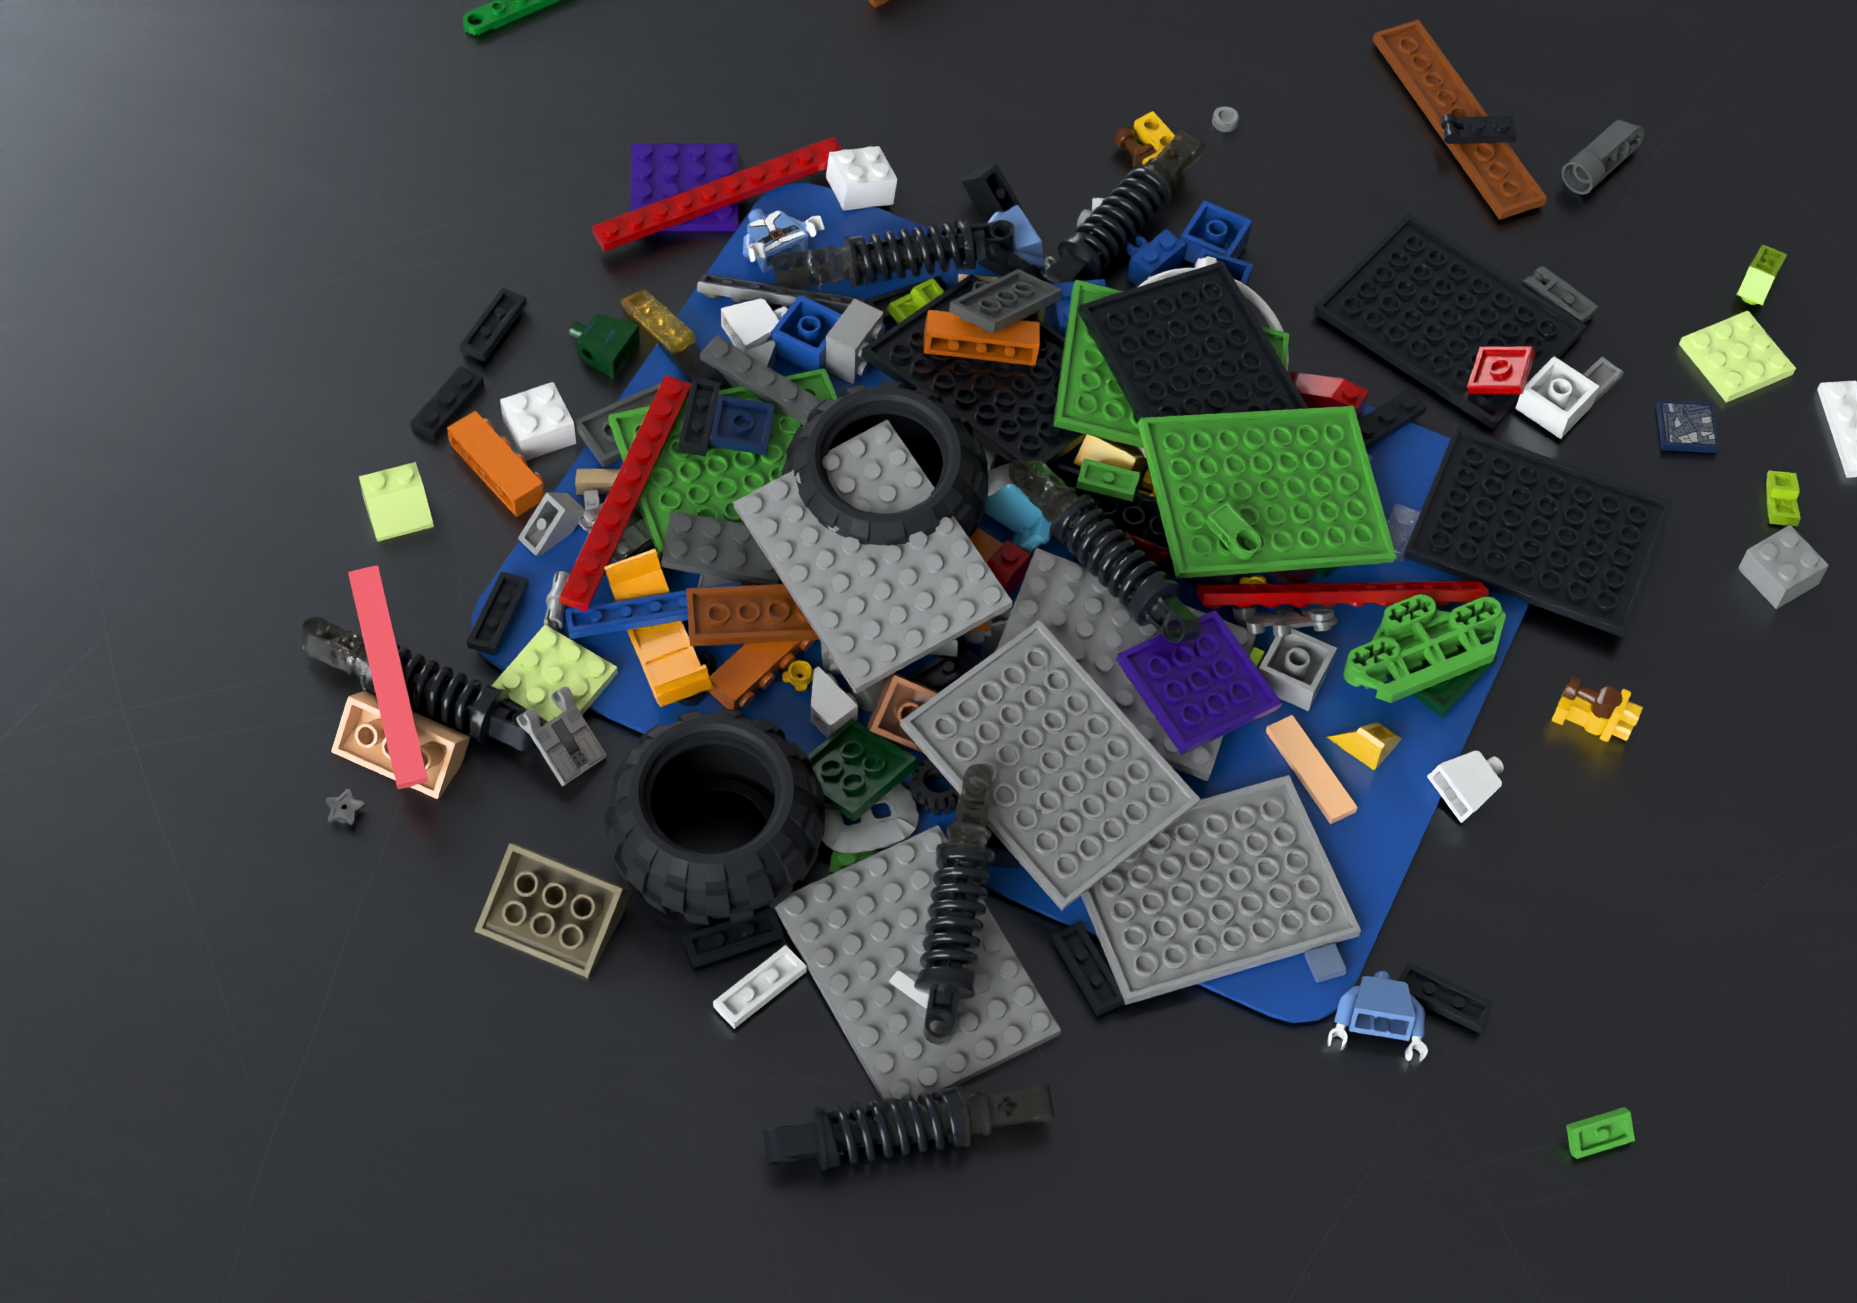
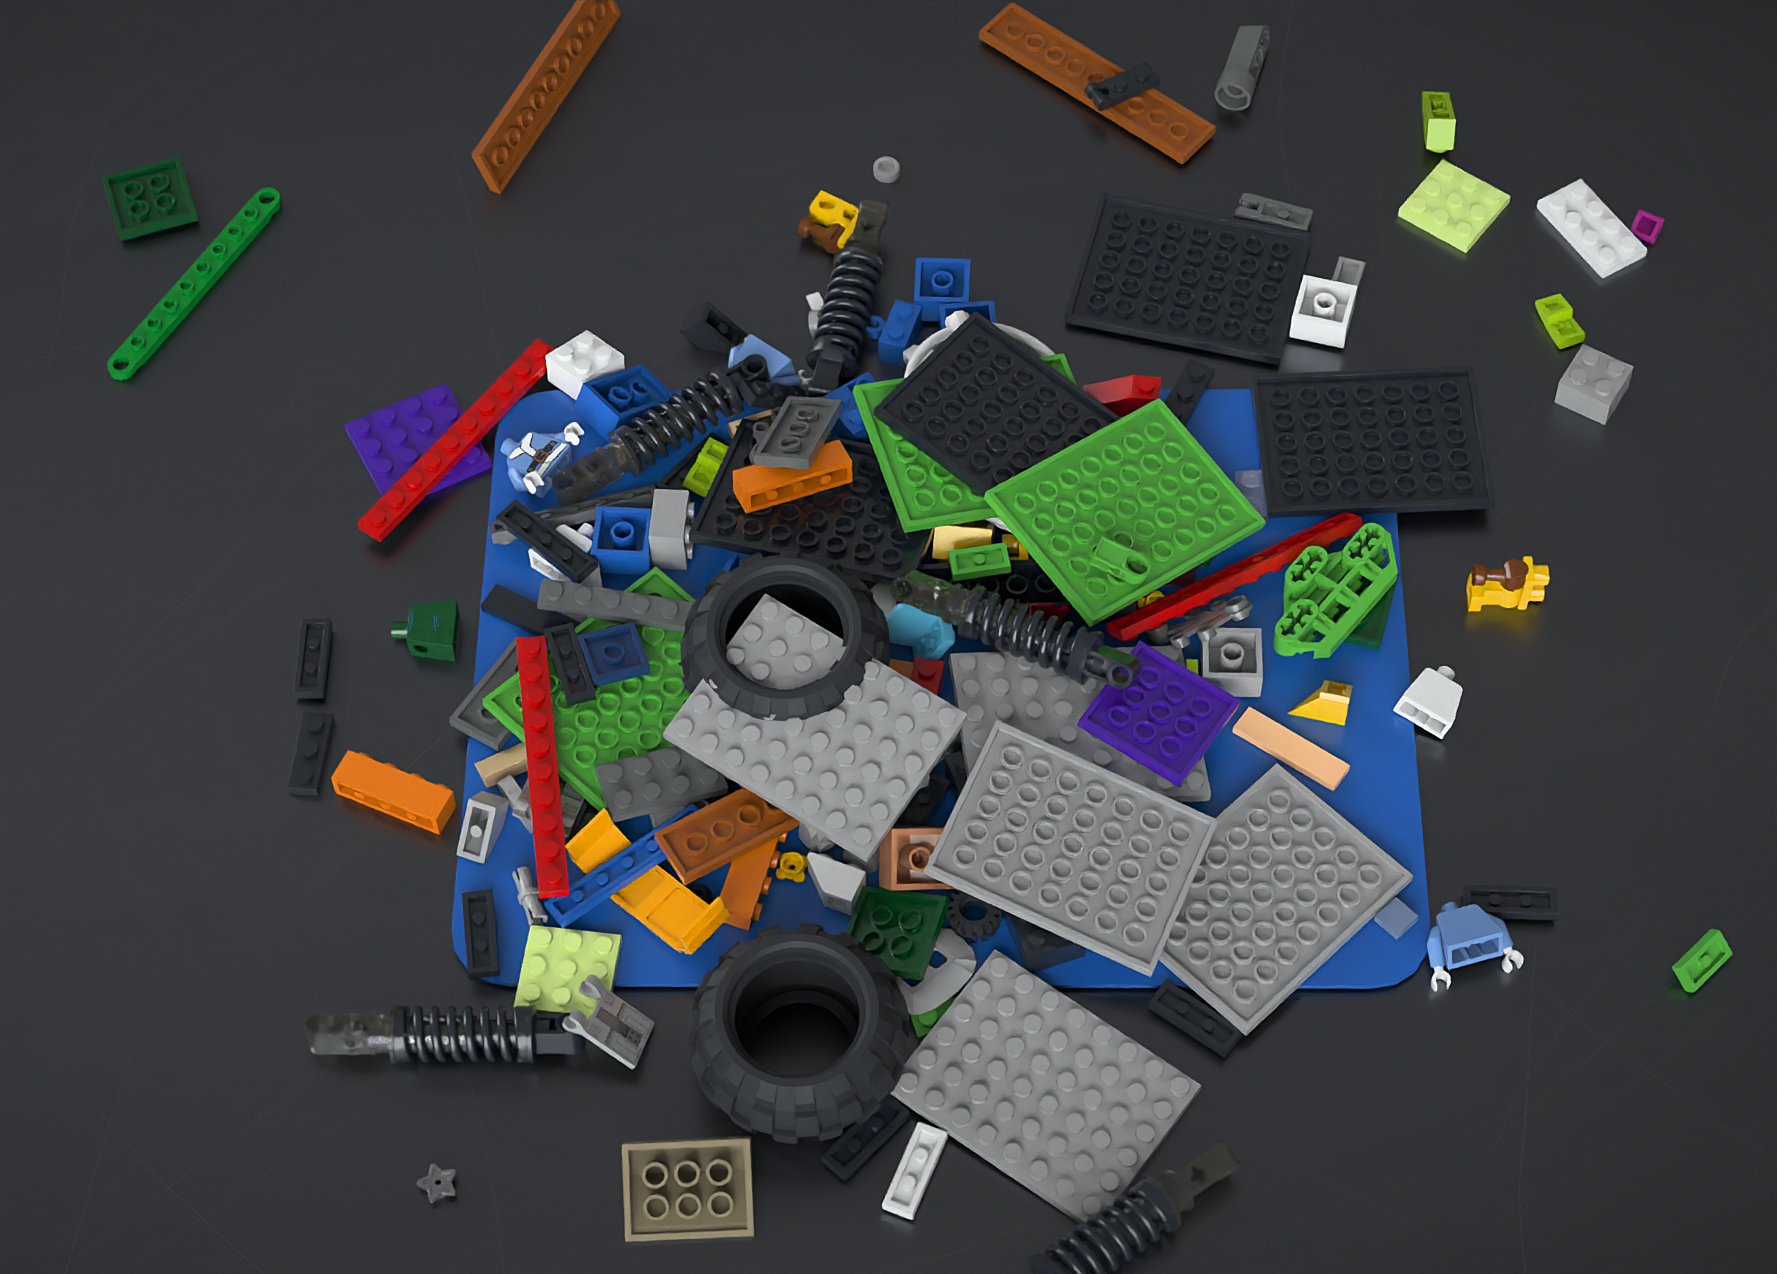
camera: 20 degrees left, 0 degrees up
light nougat slope [331,691,470,799] -> none
coral tile [348,565,429,790] -> none
yellowish green slope [359,462,434,542] -> none
white brick [500,382,576,461] -> none
clear yellow plate [621,289,696,353] -> none
white sticker [889,970,929,1008] -> none
black piece [914,764,996,1045] -> none
tile [1467,347,1535,394] -> none
tile [1656,400,1719,453] -> none
none -> black tile [496,499,598,584]
none -> blue slope [573,364,673,443]

